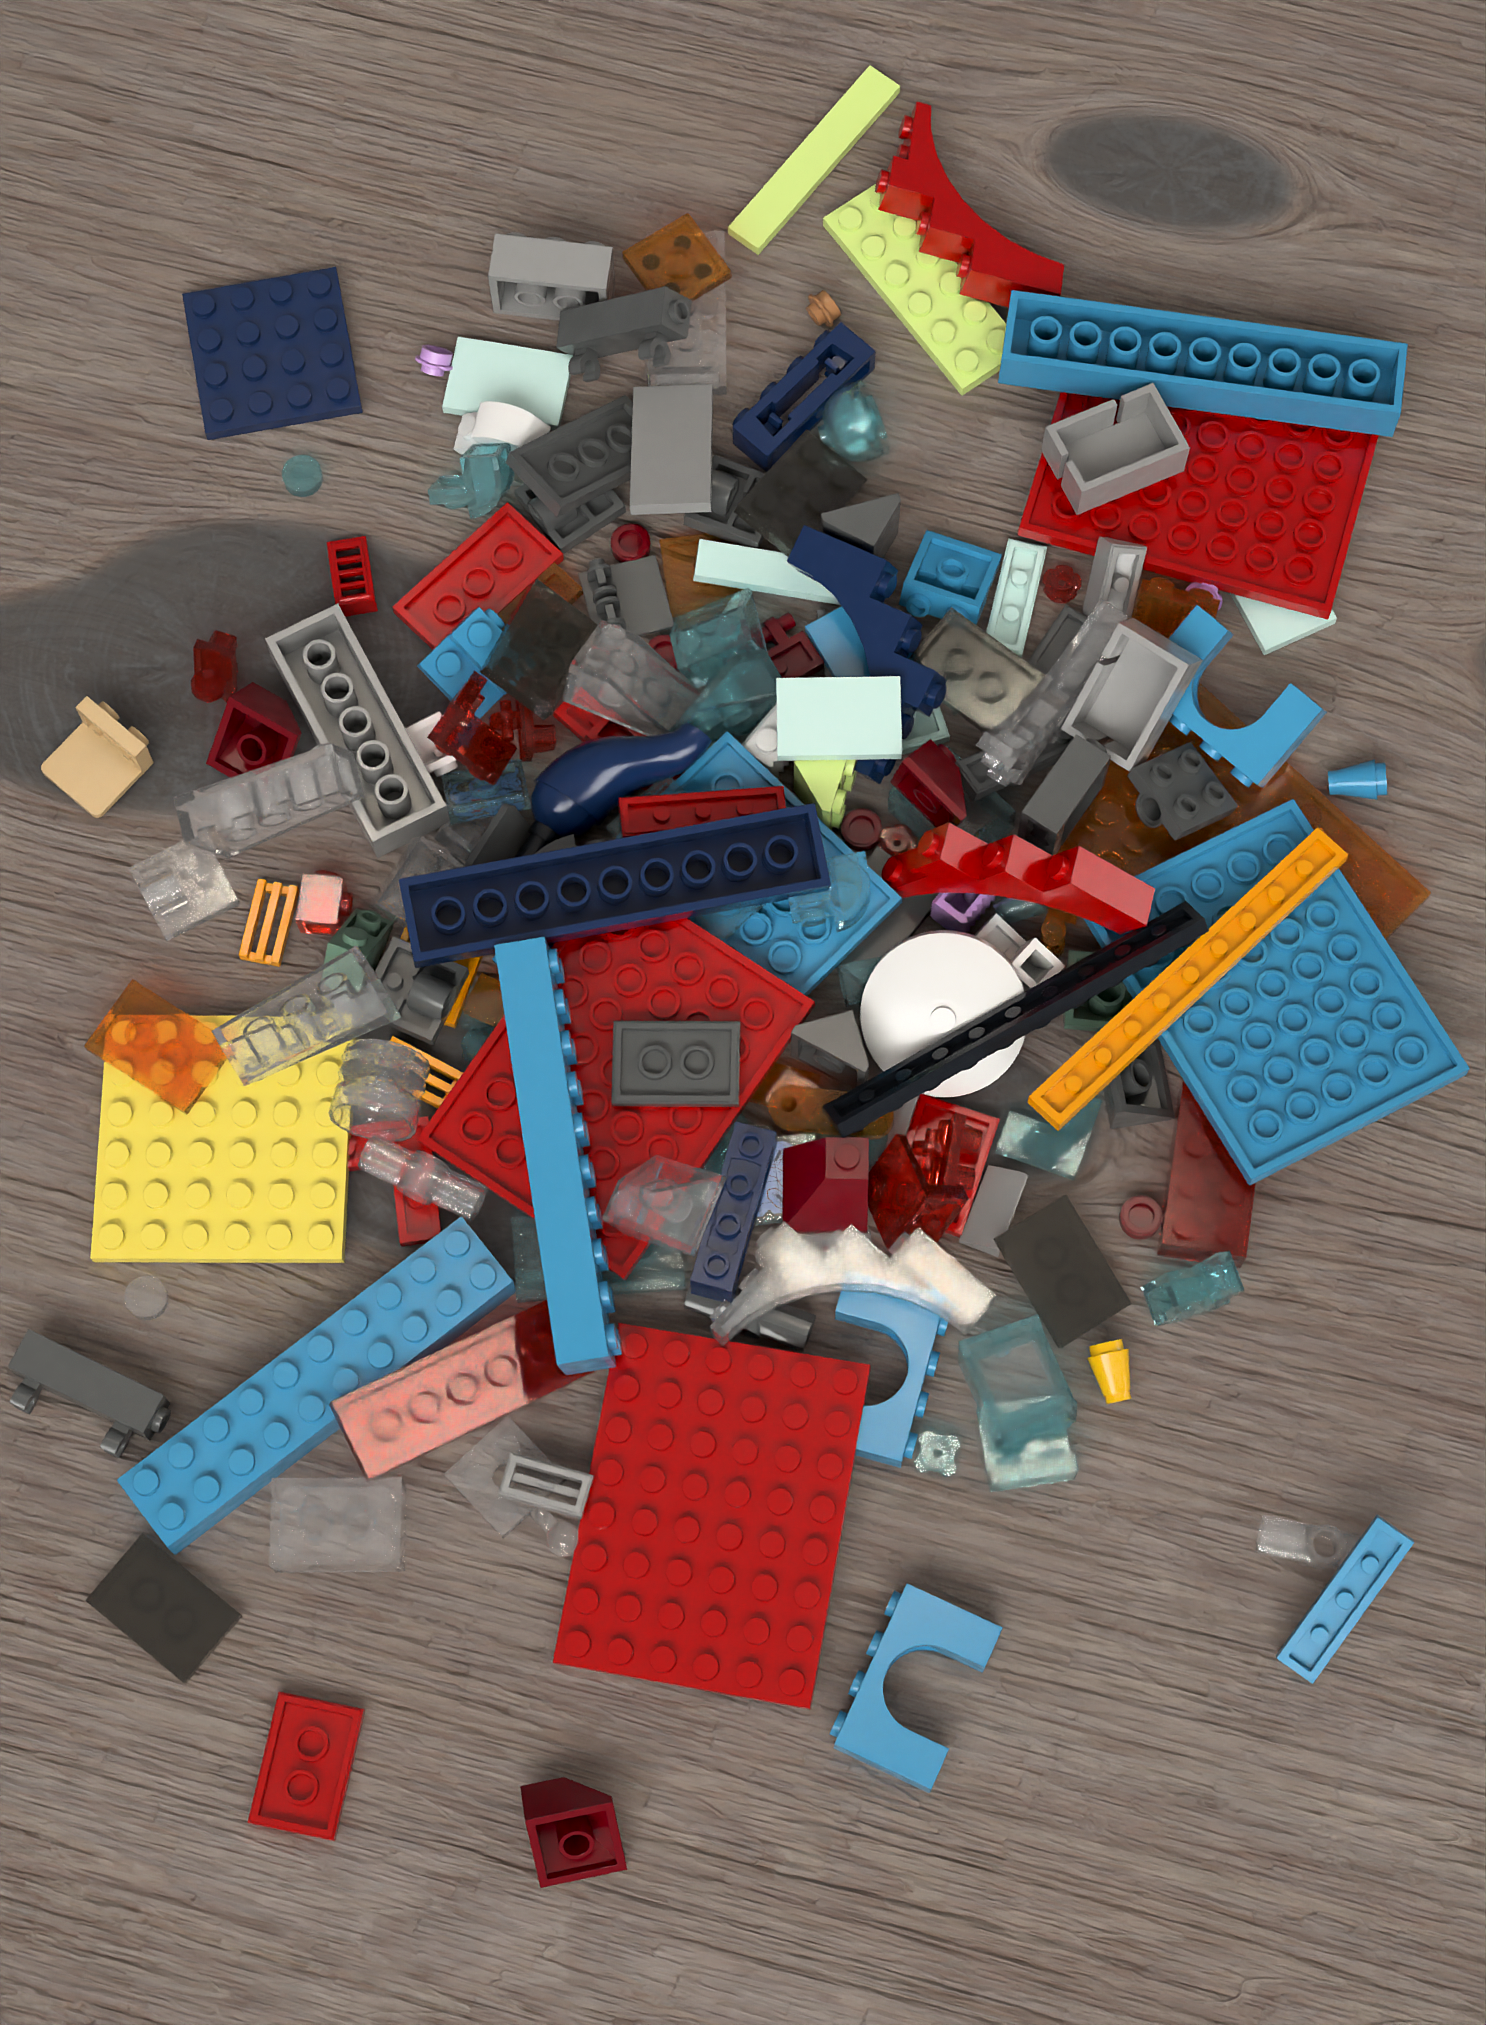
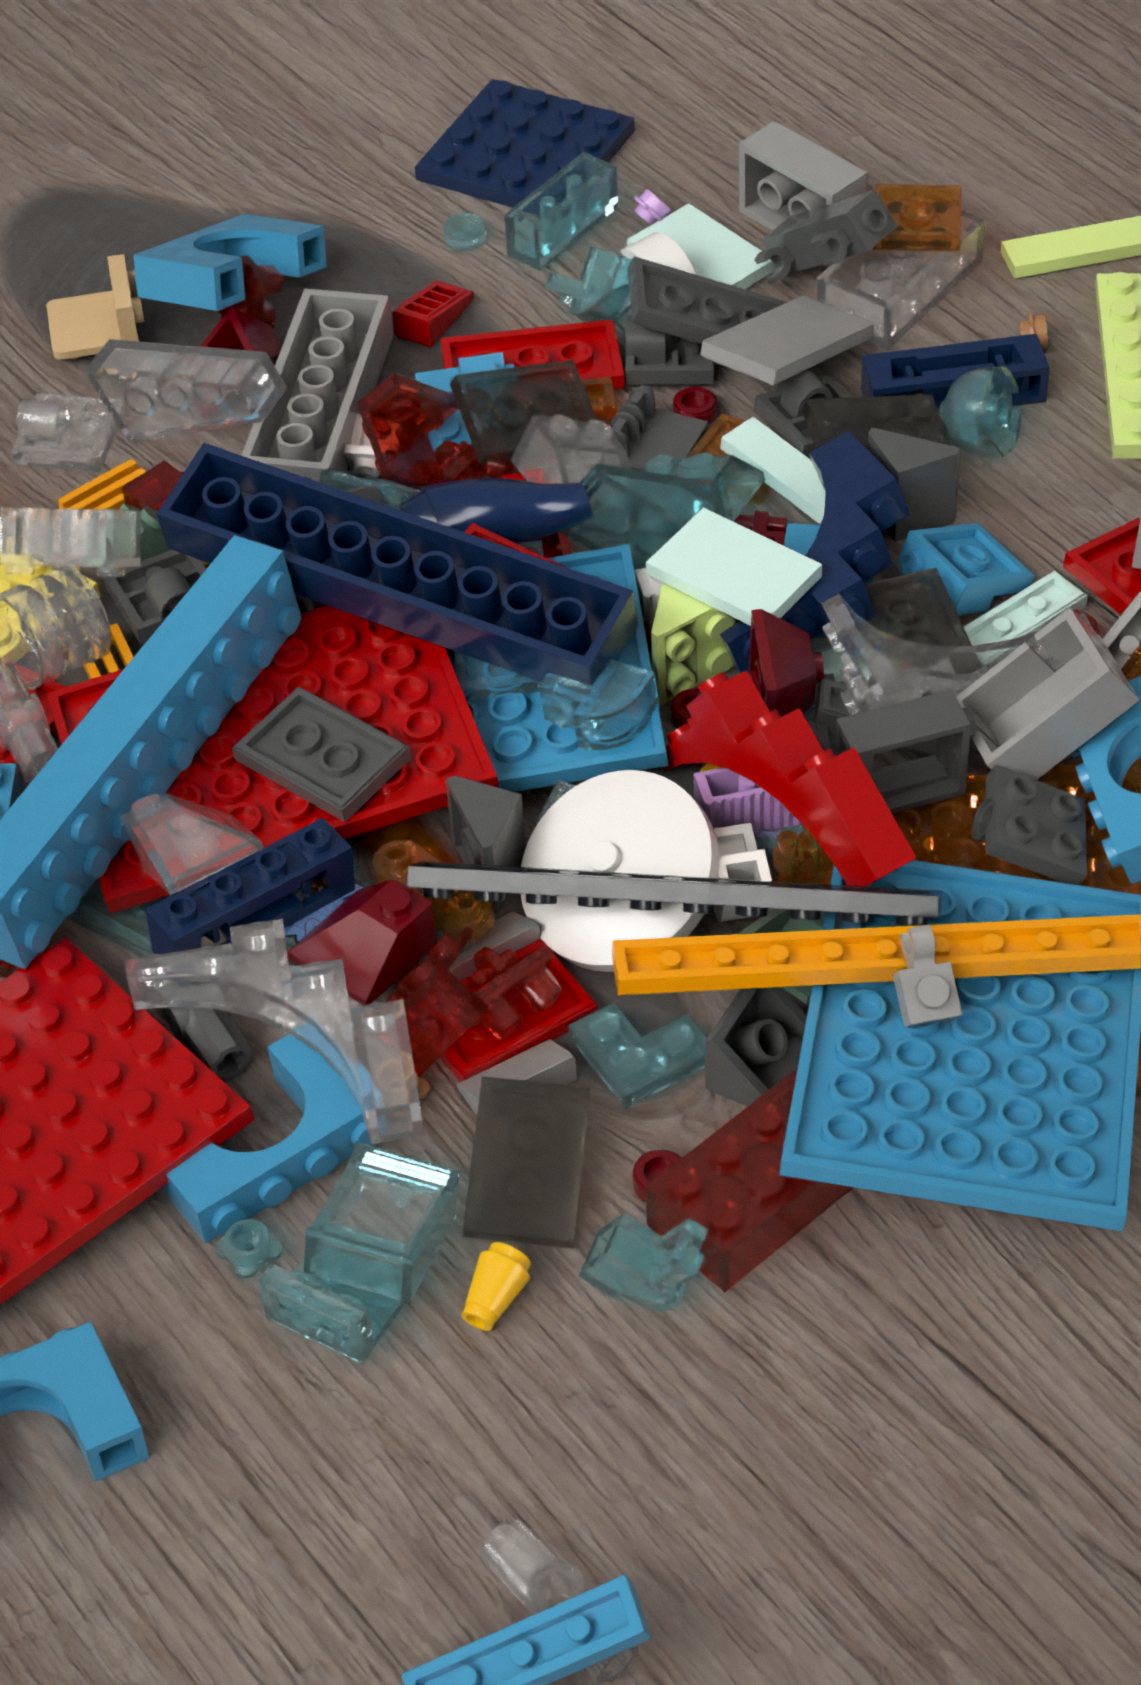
camera: 40 degrees right, 25 degrees down
none -> dark azure arch [133,214,327,311]
none -> clear light blue brick [505,152,618,271]
none -> light grey plate [893,924,963,1028]

